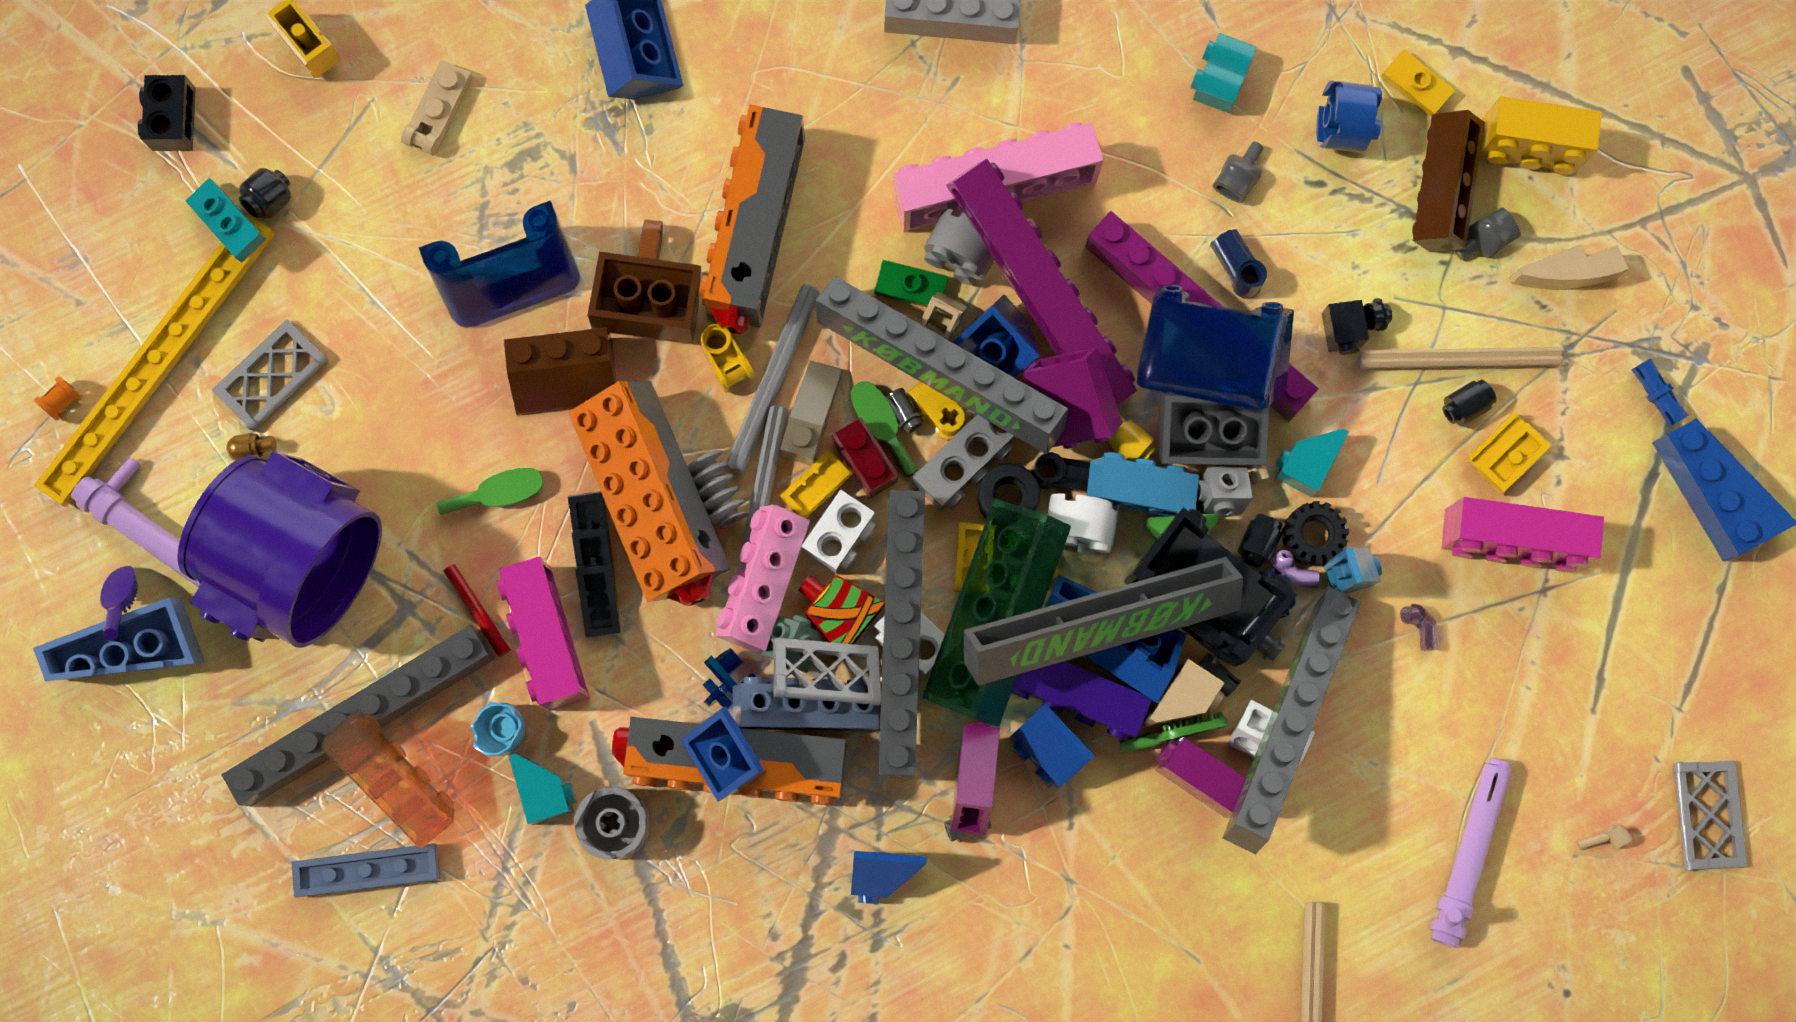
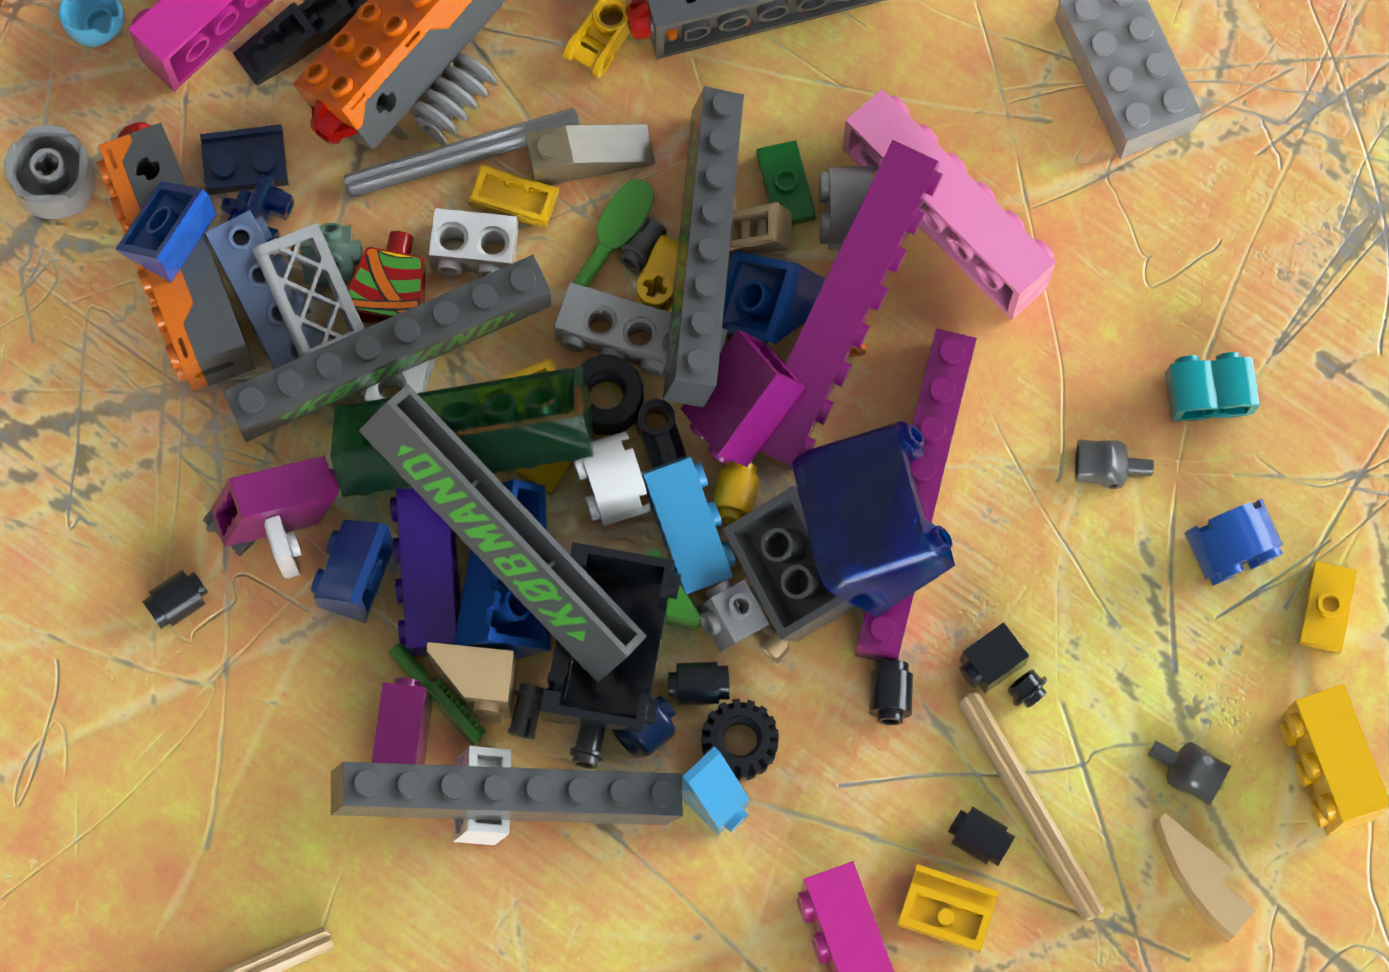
camera: 65 degrees right, 5 degrees down
teal slope [508,753,577,825] -> none
bright pink brick [715,504,810,651] -> none
light grey axle [727,284,820,473] -> none
dark red brick [832,417,898,499] -> none
blue slope [851,851,927,904] -> none
dark blue piece [1210,229,1267,299] -> none
lavender arm [1272,550,1319,588] -> none
teal slope [1275,428,1349,497] -> none
arm [1400,603,1438,651] -> none
reddish brown brick [1412,109,1485,252] -> none
none -> black brick [142,569,208,629]
none -> dark blue plate [200,124,289,195]
none -> white plate [264,515,302,579]
none -> black brick [869,659,913,725]

